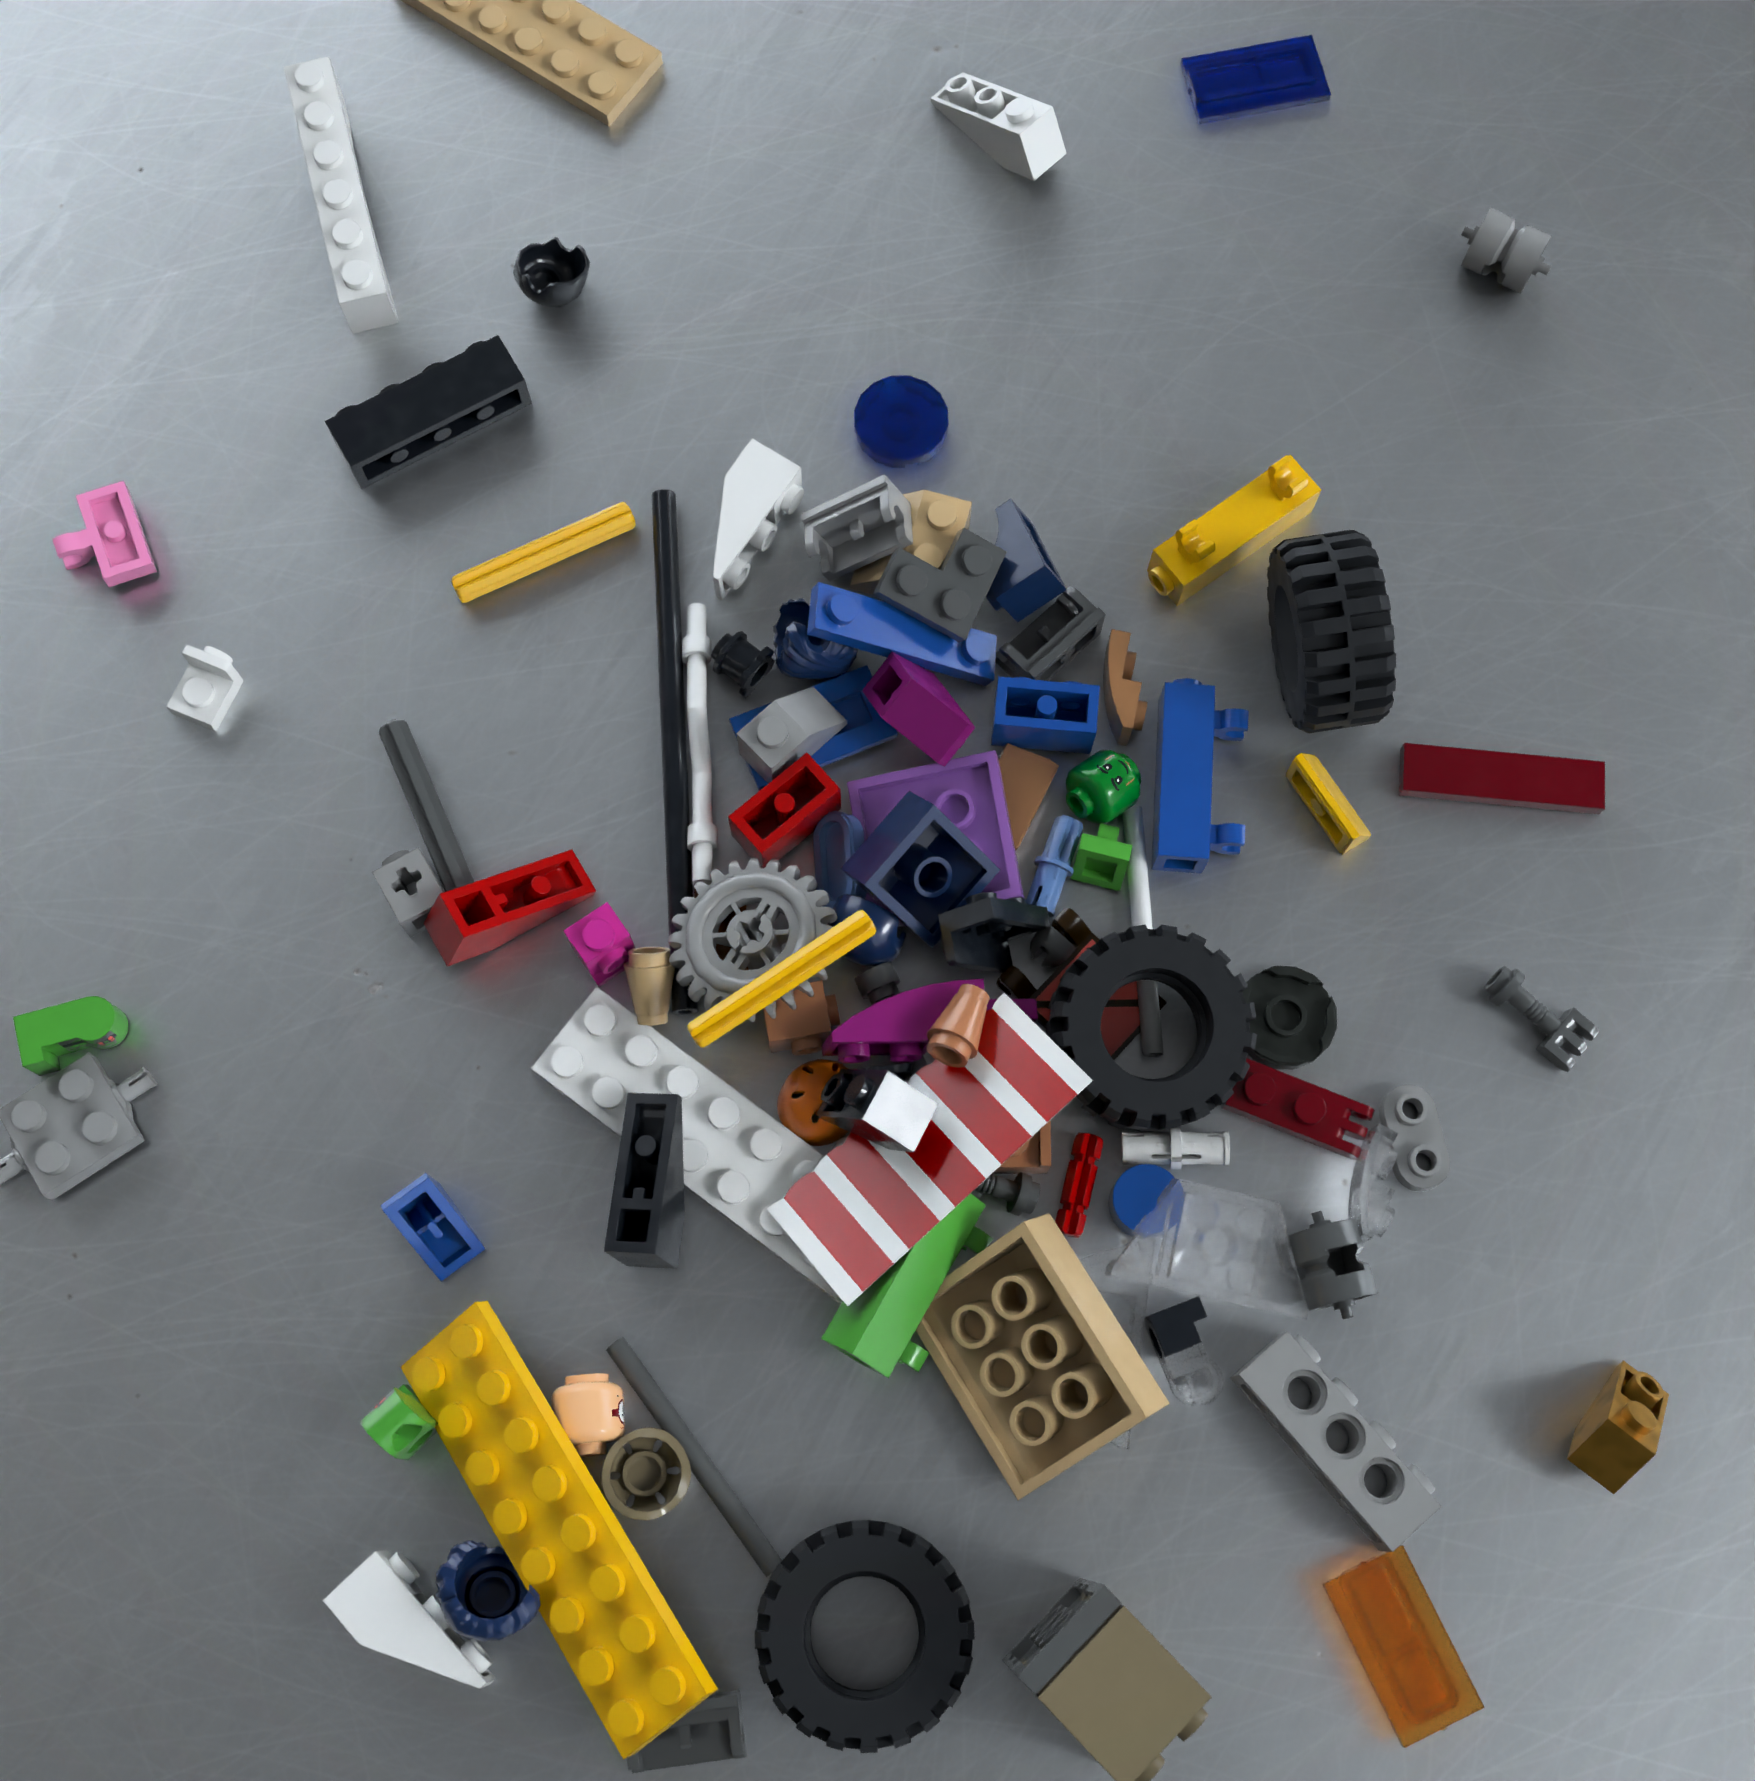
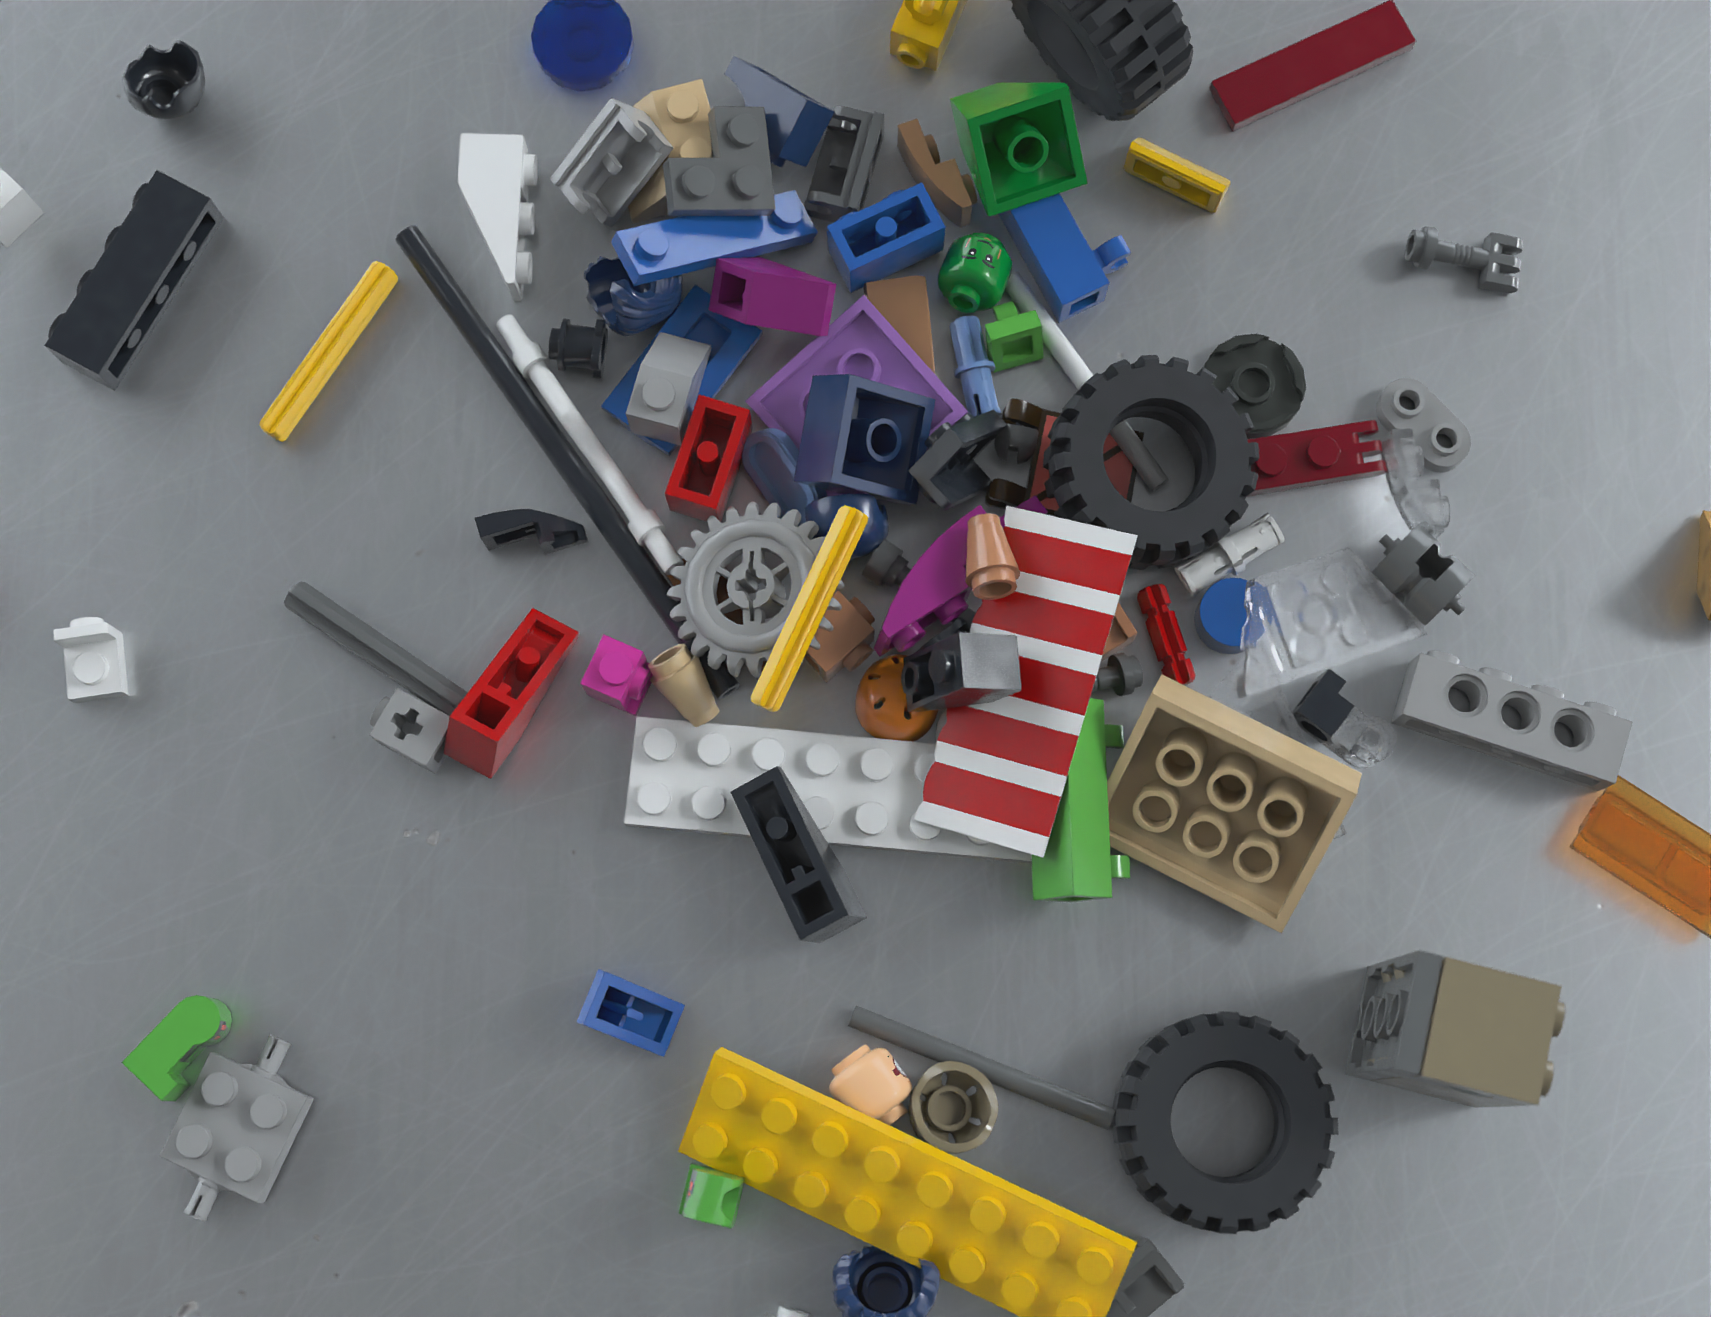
camera: 30 degrees left, 5 degrees up
none -> black slope [475,509,588,555]
none -> green slope [950,82,1088,217]

